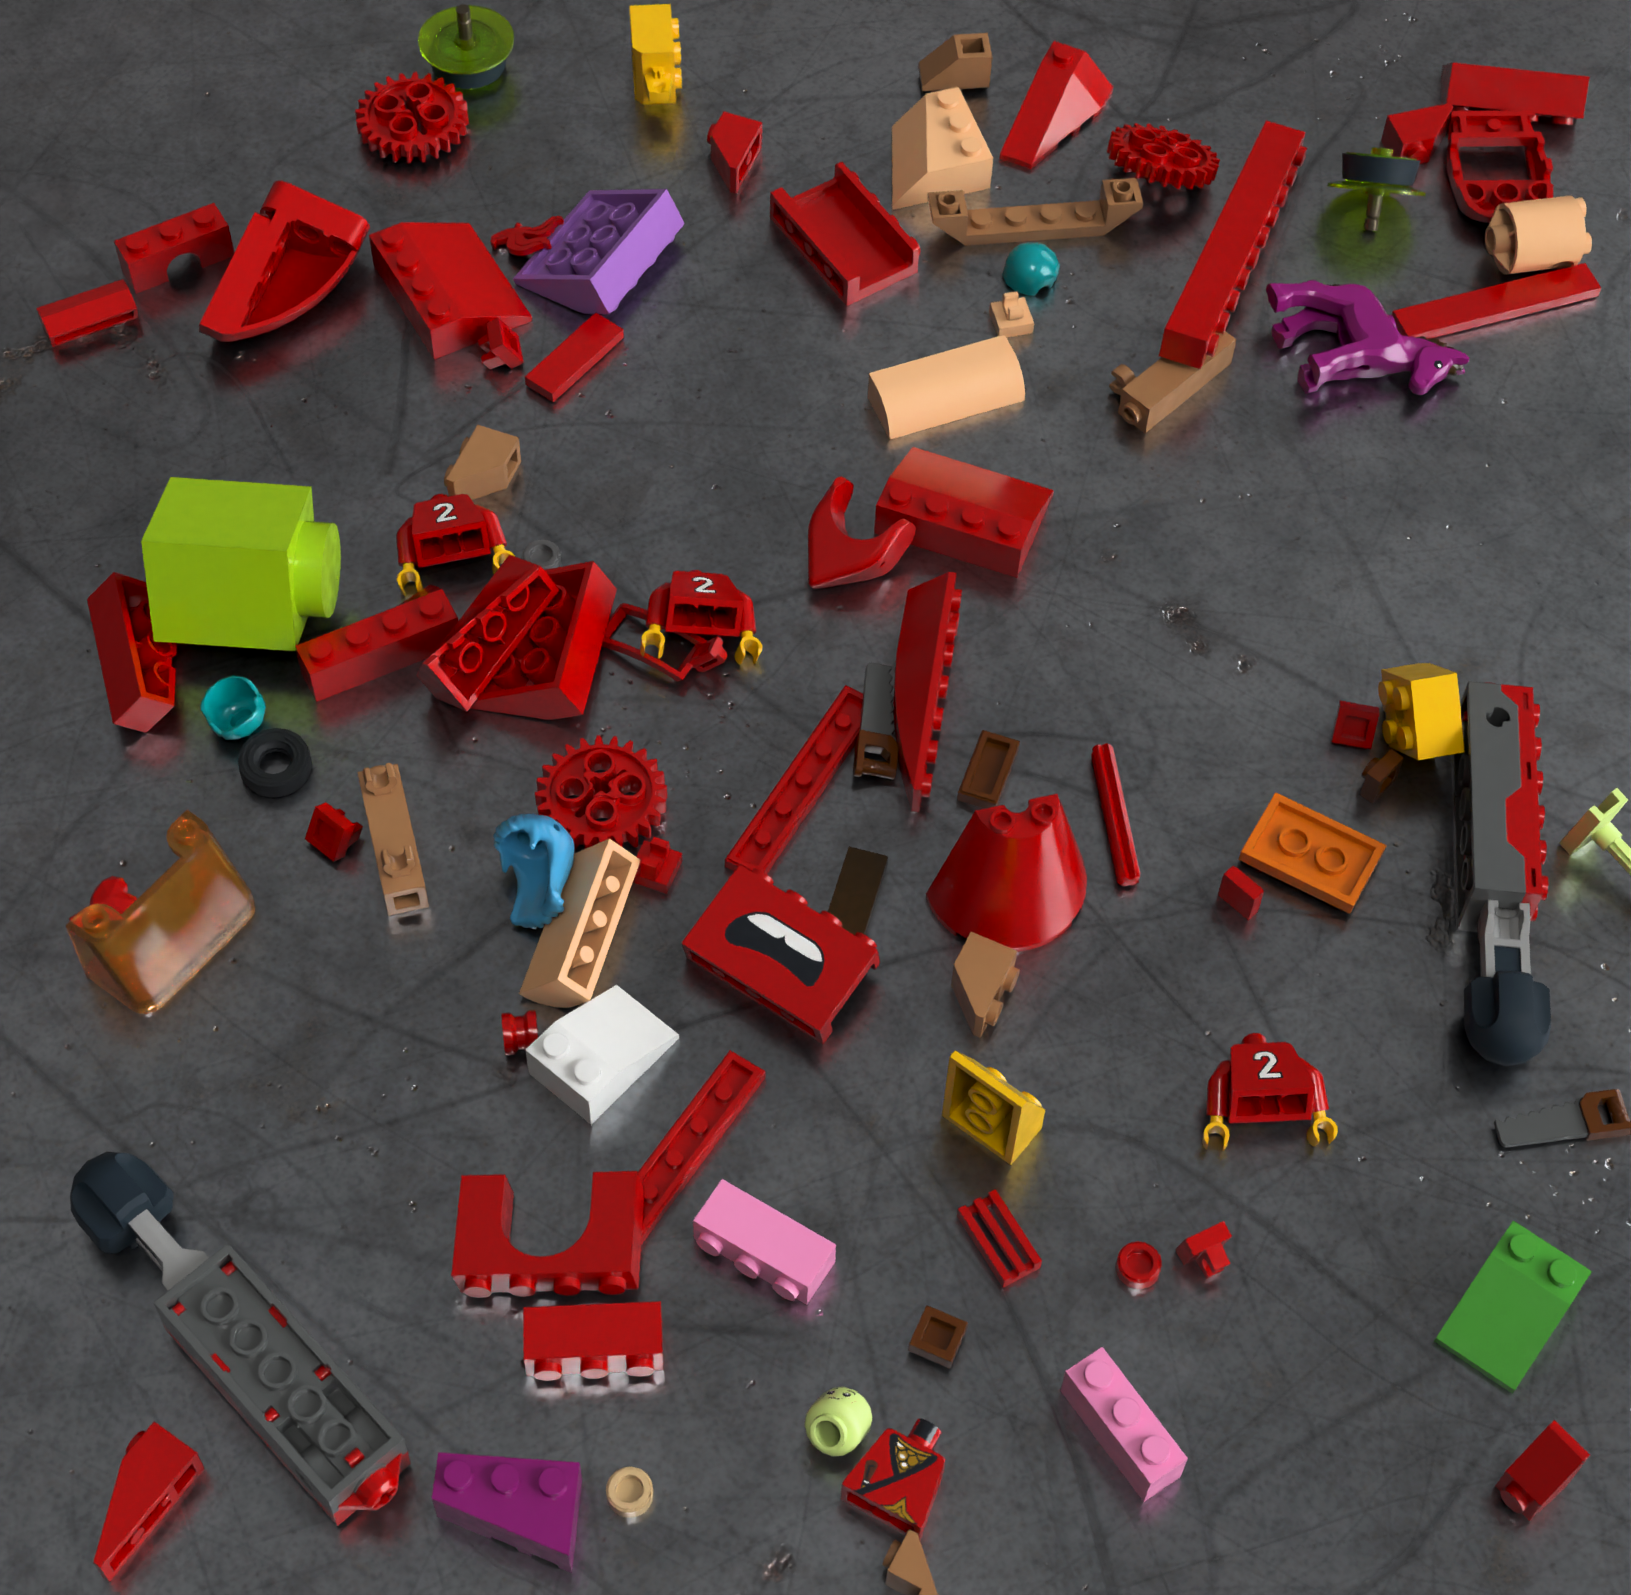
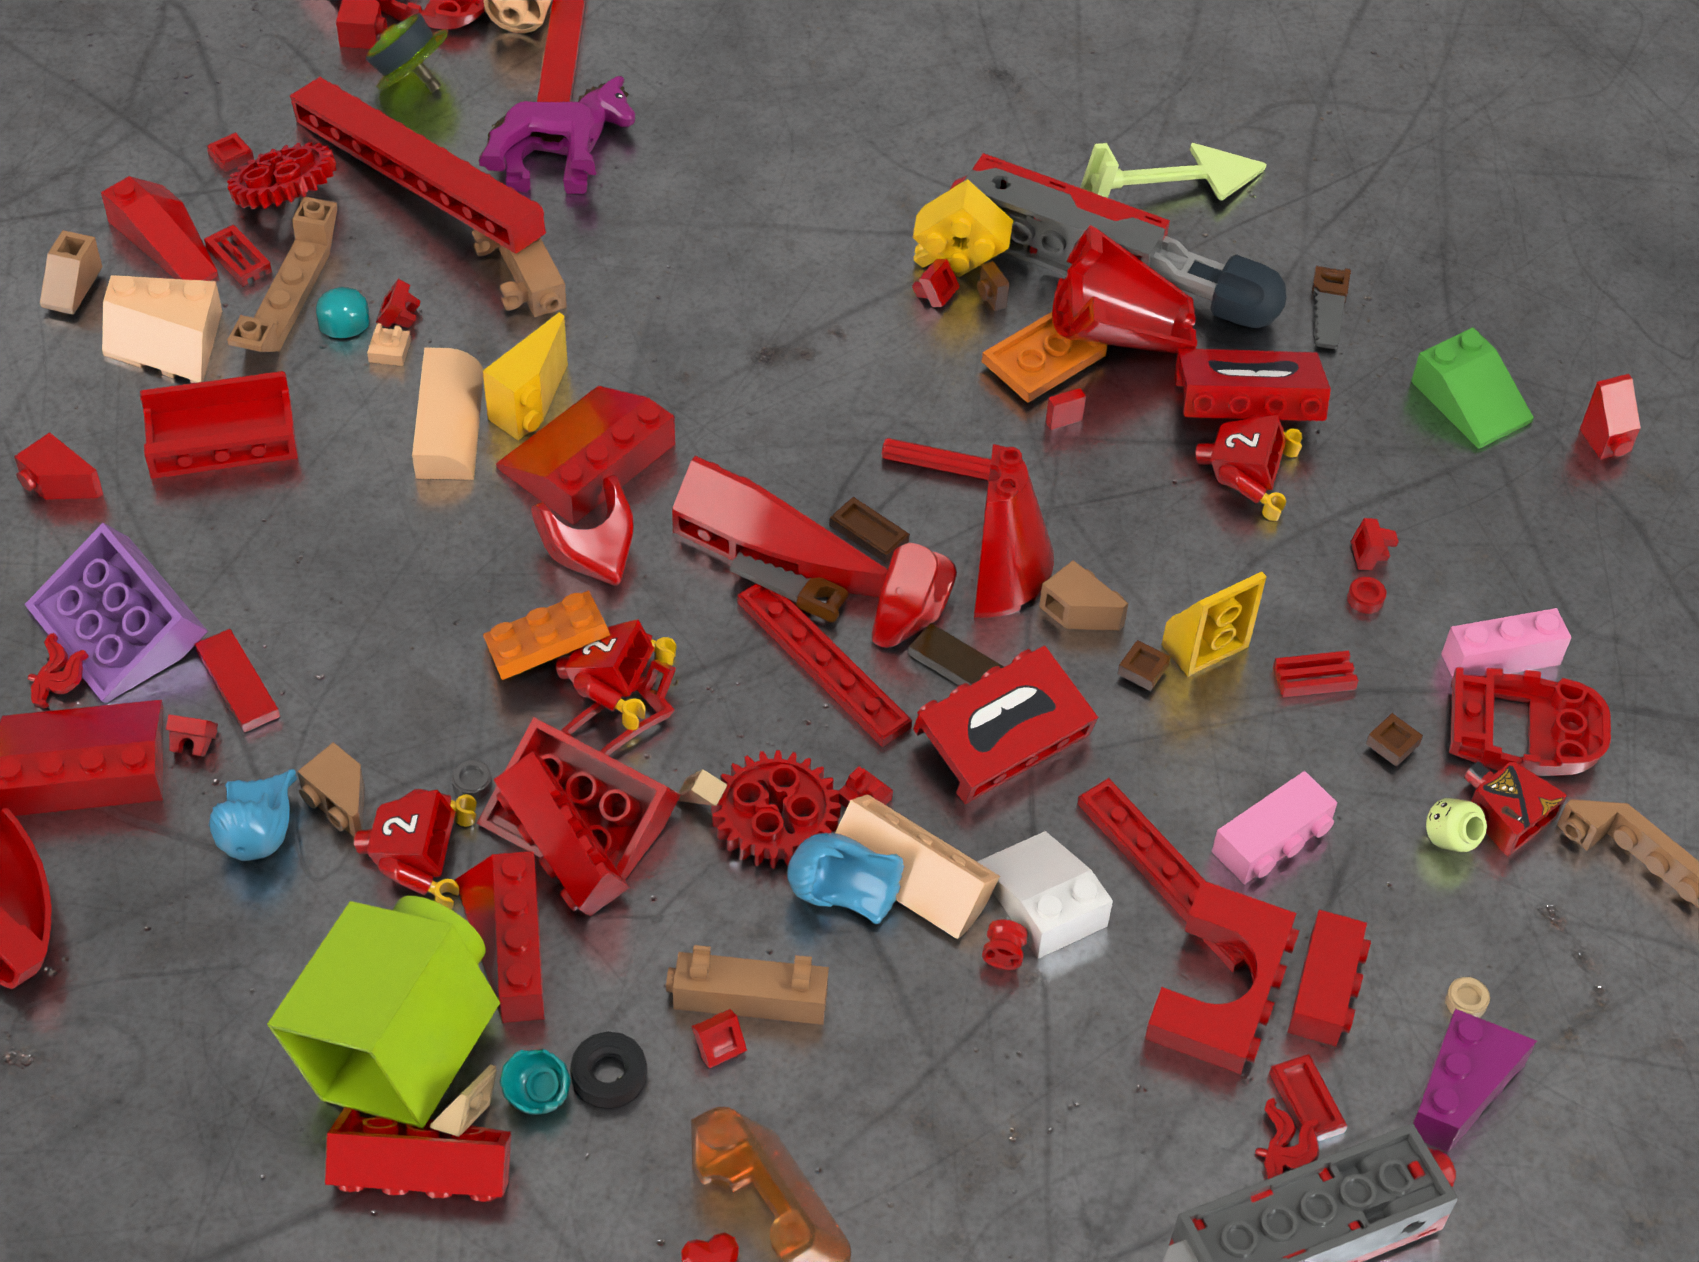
camera: 70 degrees left, 5 degrees down
none -> red tile [204,224,272,287]
none -> red tile [207,132,254,172]
none -> dark azure piece [209,769,297,861]
none -> red tile [376,279,421,328]
none -> tan slope [430,1065,497,1137]
none -> yellow slope [483,313,568,441]
none -> orange plate [483,590,610,680]
none -> tan piece [678,769,727,806]
none -> red animal [871,543,957,648]
none -> red cone [1052,225,1197,354]
none -> reddish brown plate [1117,640,1171,691]
none -> red panel [1175,348,1331,421]
none -> red piece [1255,1098,1321,1179]
none -> red tile [1269,1054,1347,1142]
none -> red slope [1449,667,1611,776]

